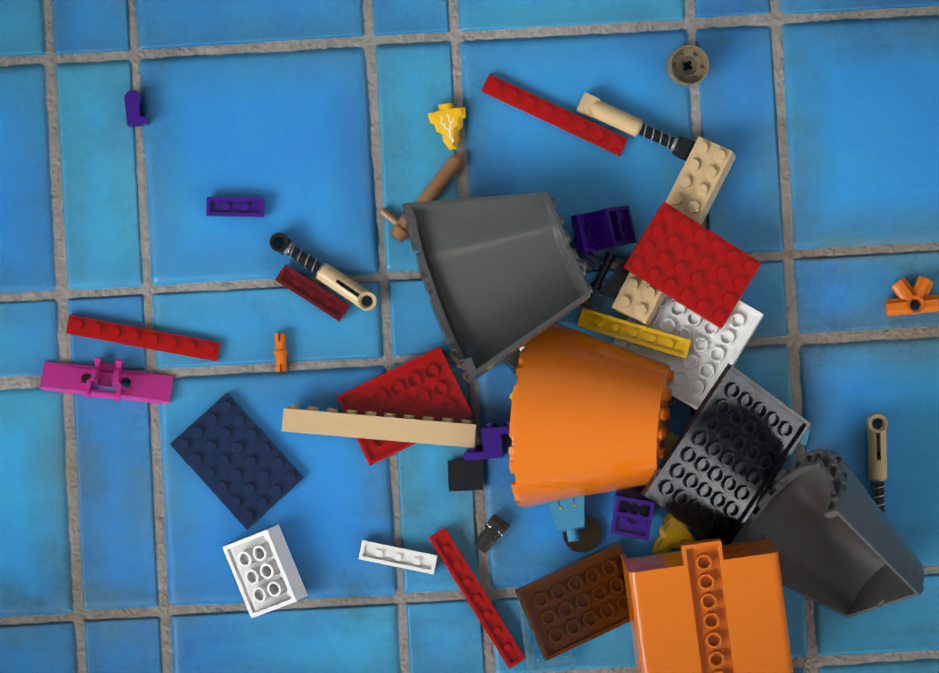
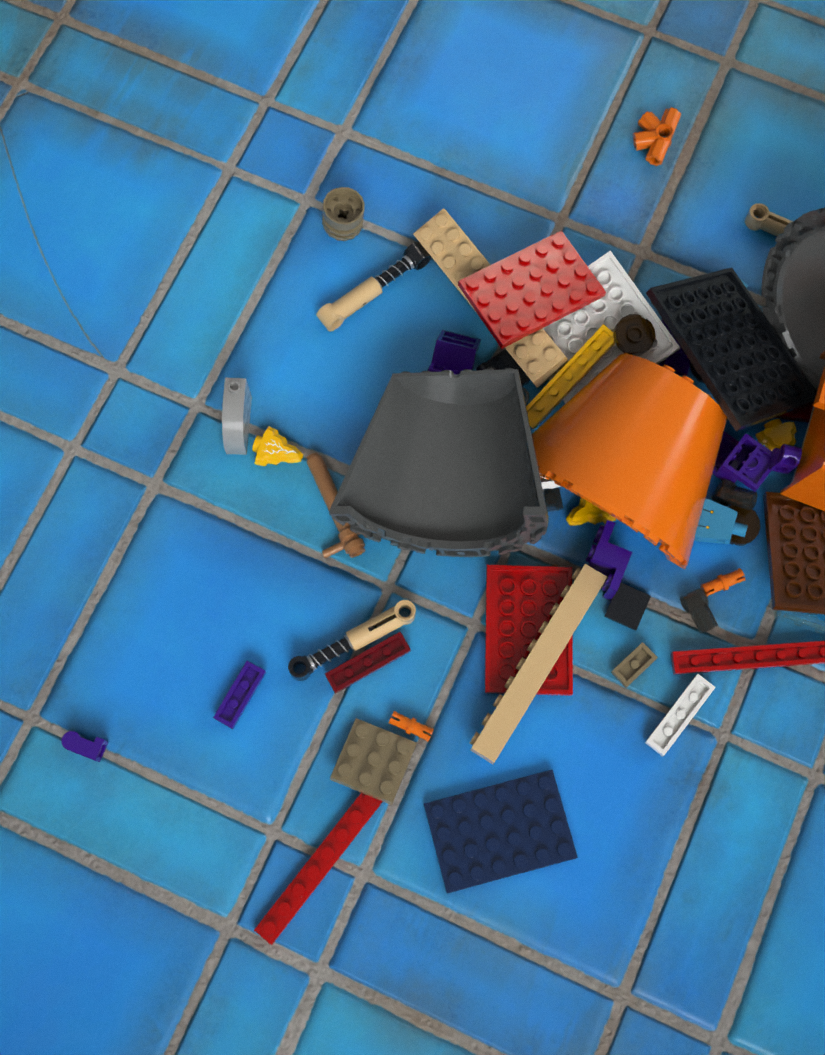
camera: 65 degrees left, 15 degrees down
dark pink piece [40,357,174,405] -> none
white slope [222,524,308,618] -> none
red plate [481,74,628,157] -> none
none -> light grey brick [222,377,252,455]
none -> dark tan plate [330,718,417,805]
none -> dark tan plate [611,642,658,688]
none -> dark brown tile [613,314,656,356]
none -> orange pin [700,568,746,597]
none -> clear smoke piece [711,479,758,510]
none -> dark purple leg [769,444,802,474]

